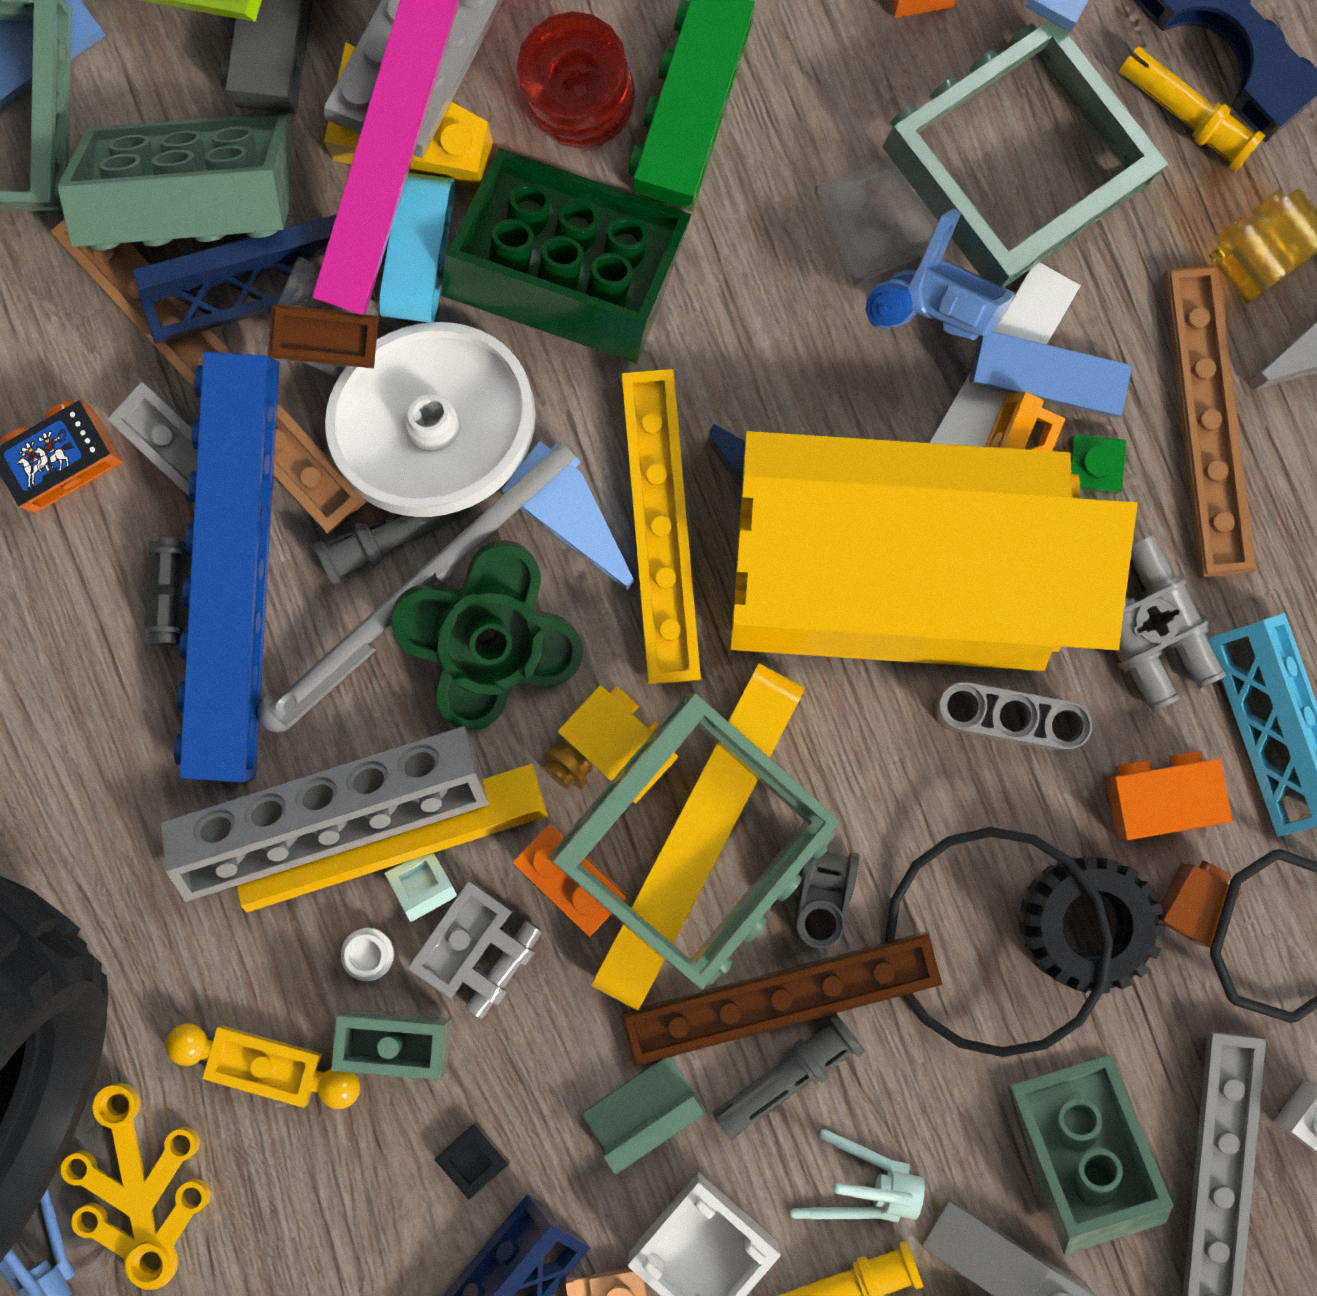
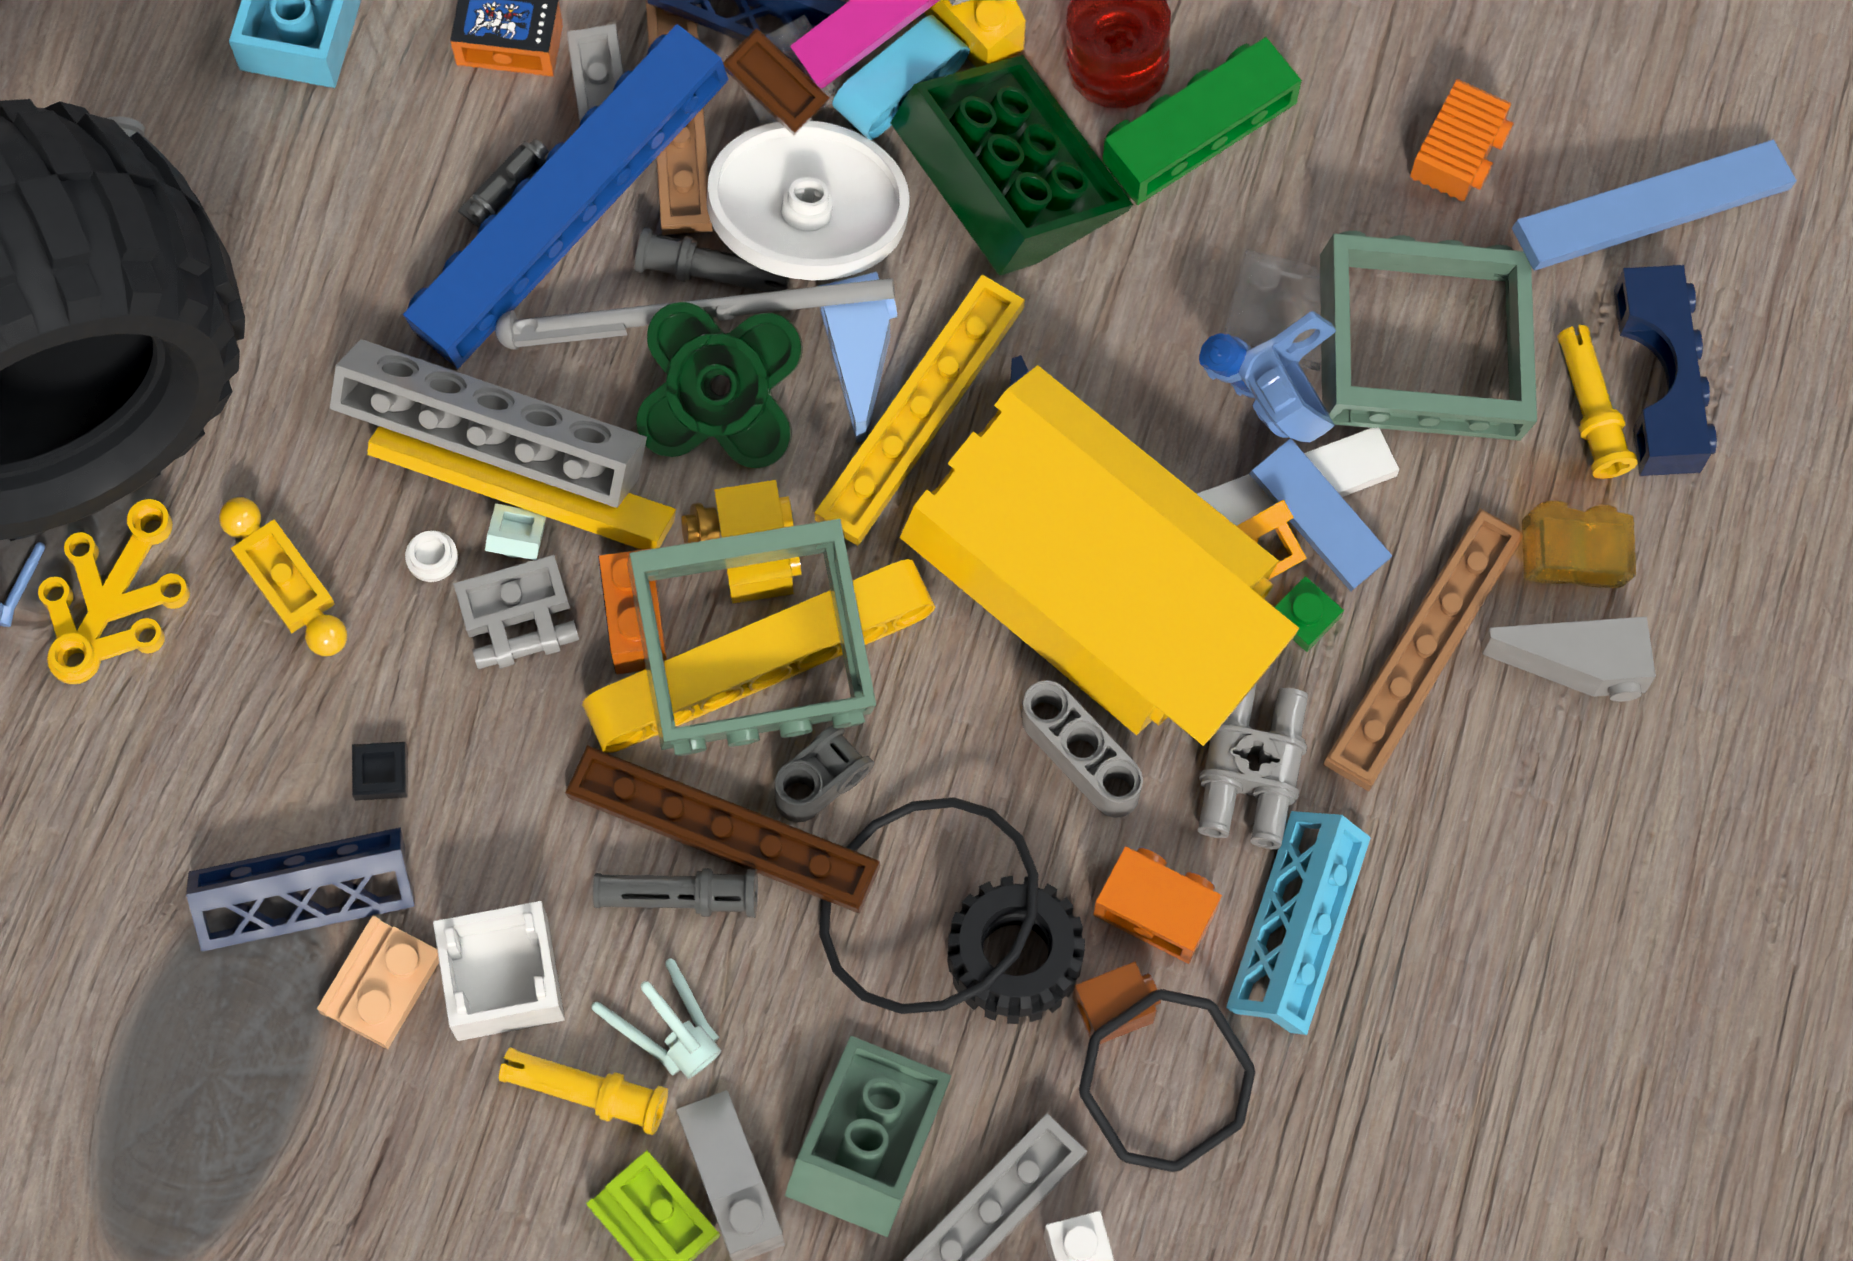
camera: 30 degrees right, 15 degrees down
sand green brick [331,1010,451,1080] -> none
sand green panel [583,1057,705,1175] -> none

